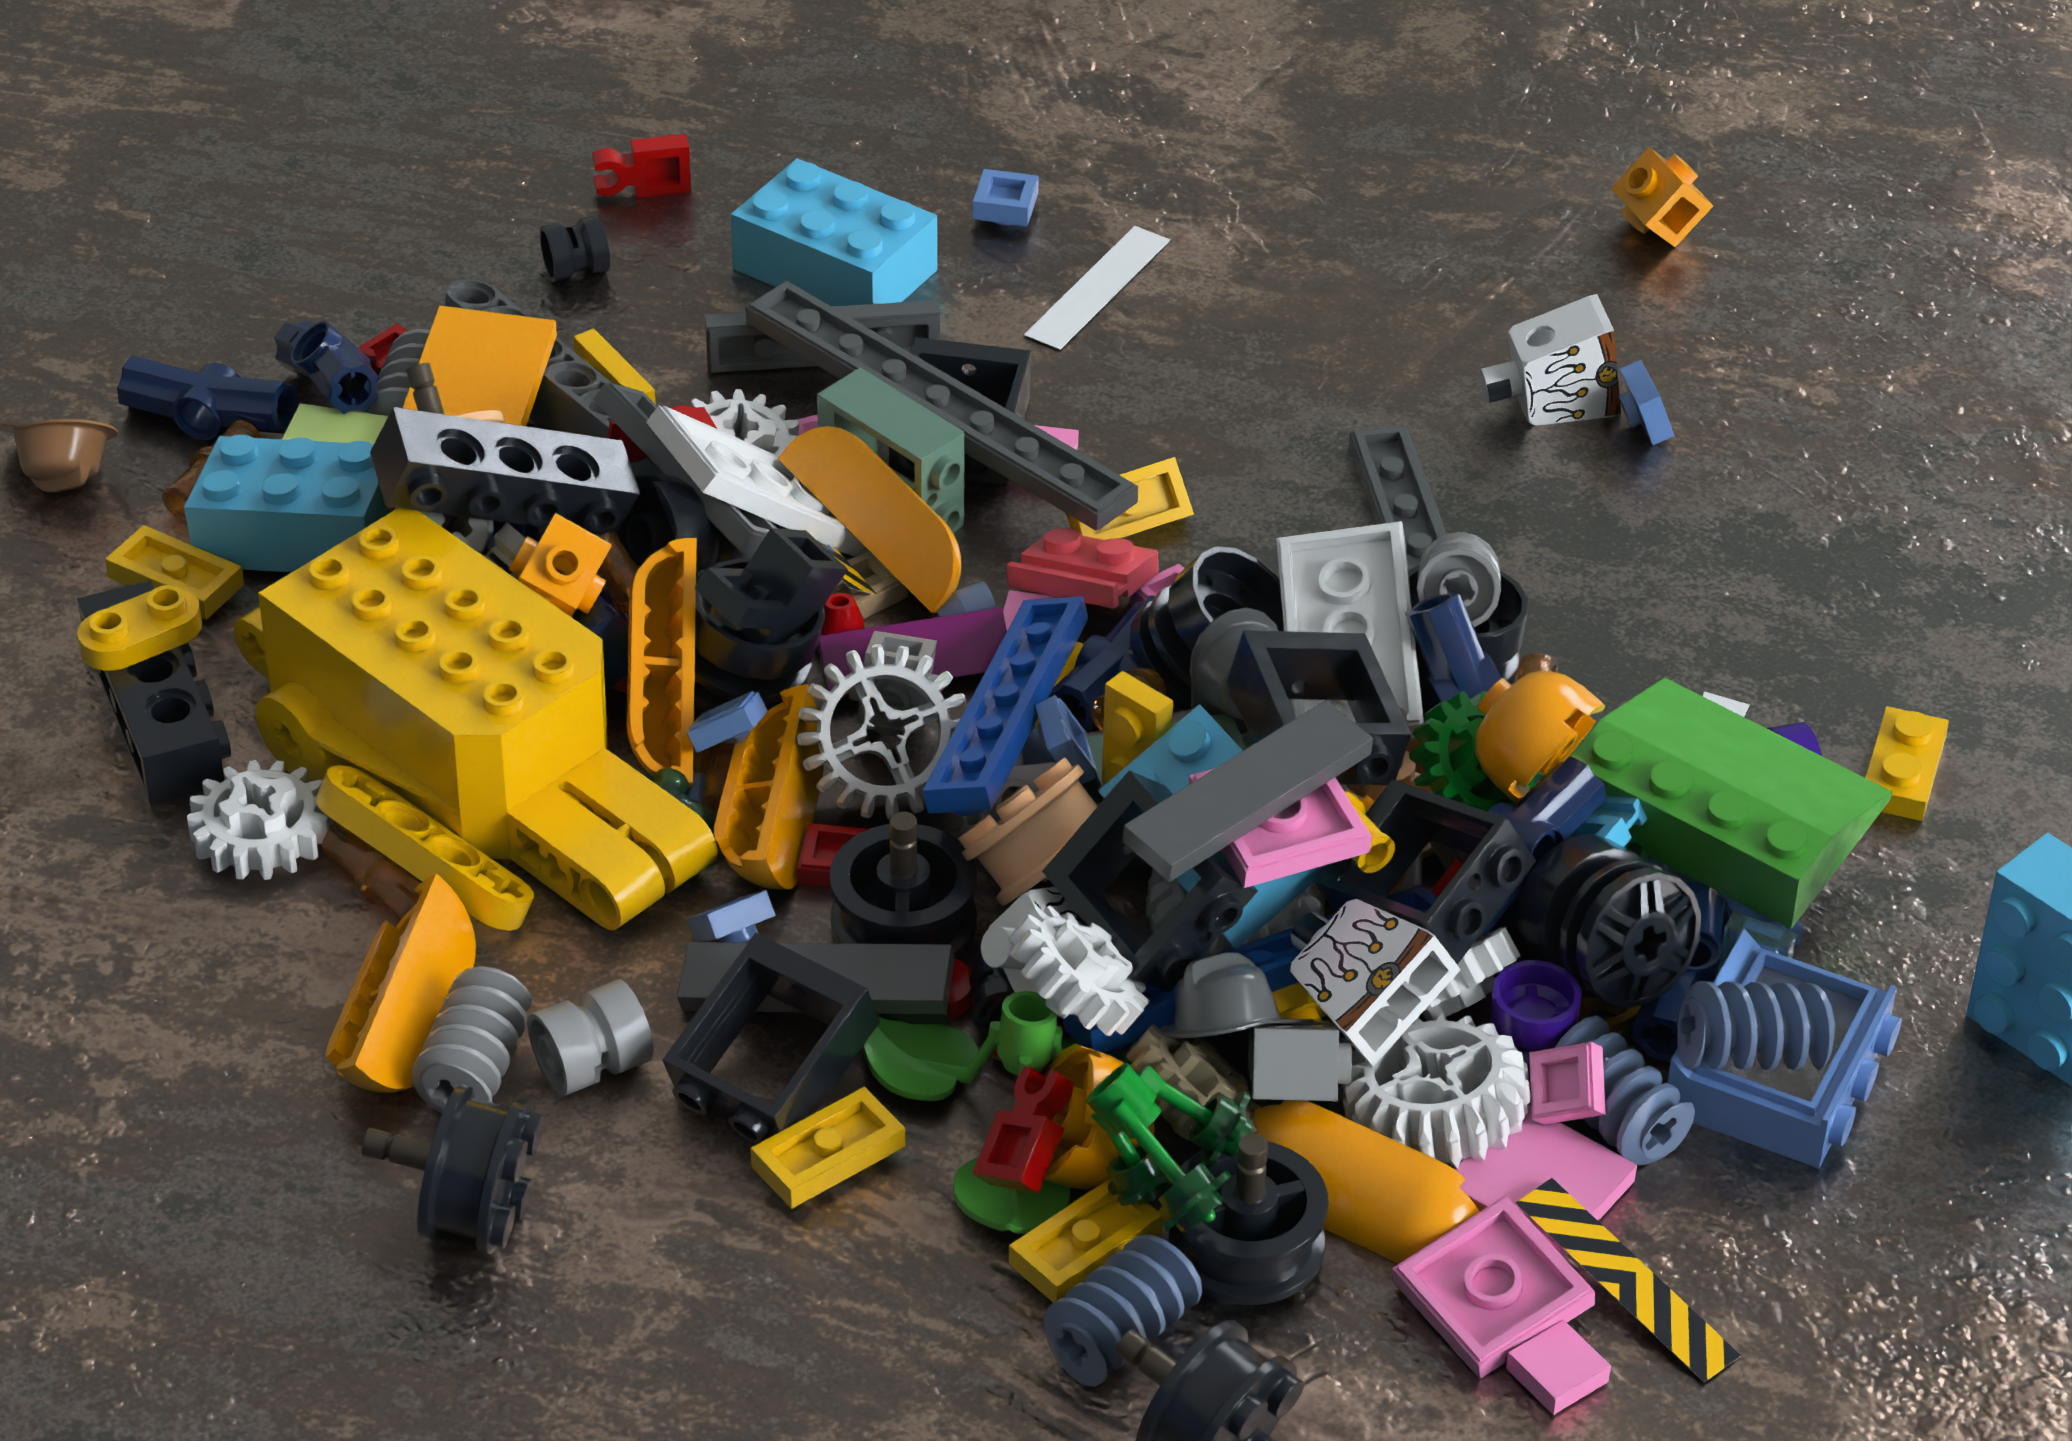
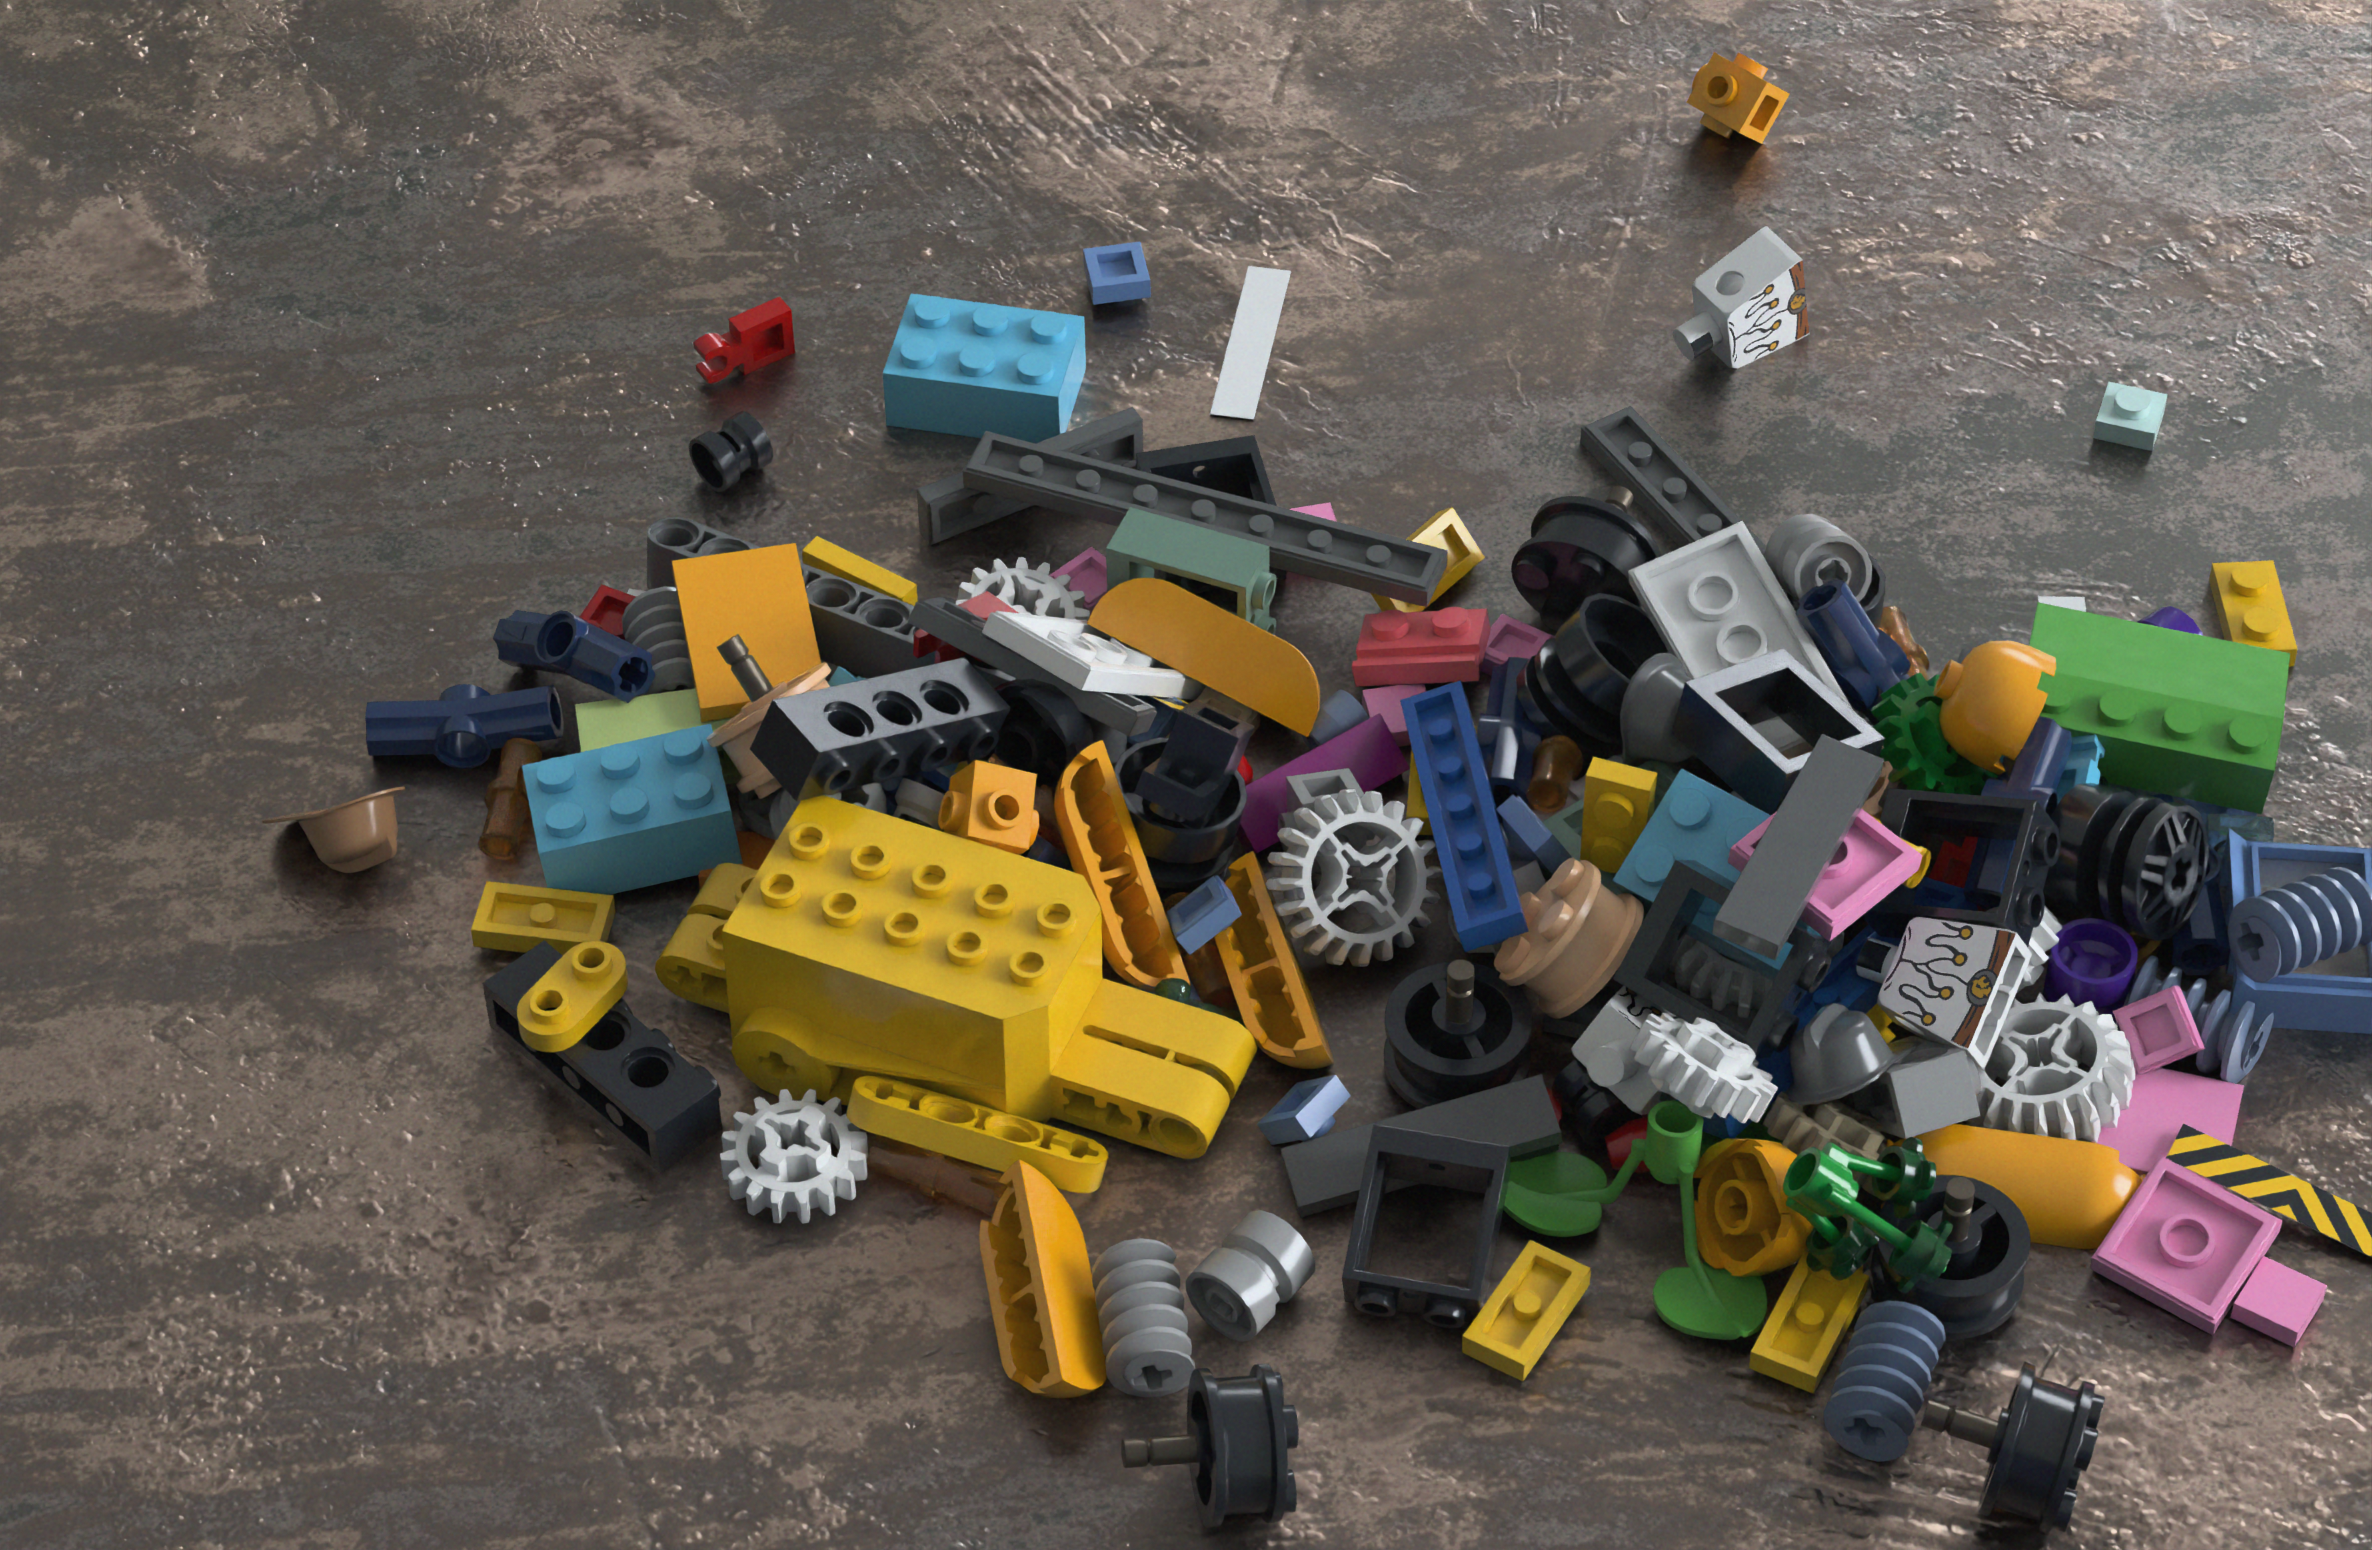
camera: 20 degrees left, 5 degrees up
red tile [797,823,868,888] -> none
red plate [972,1066,1074,1193] -> none
medium blue plate [1618,360,1675,445] -> none
none -> black wheel [1511,486,1661,631]
none -> light aqua plate [2093,382,2168,451]

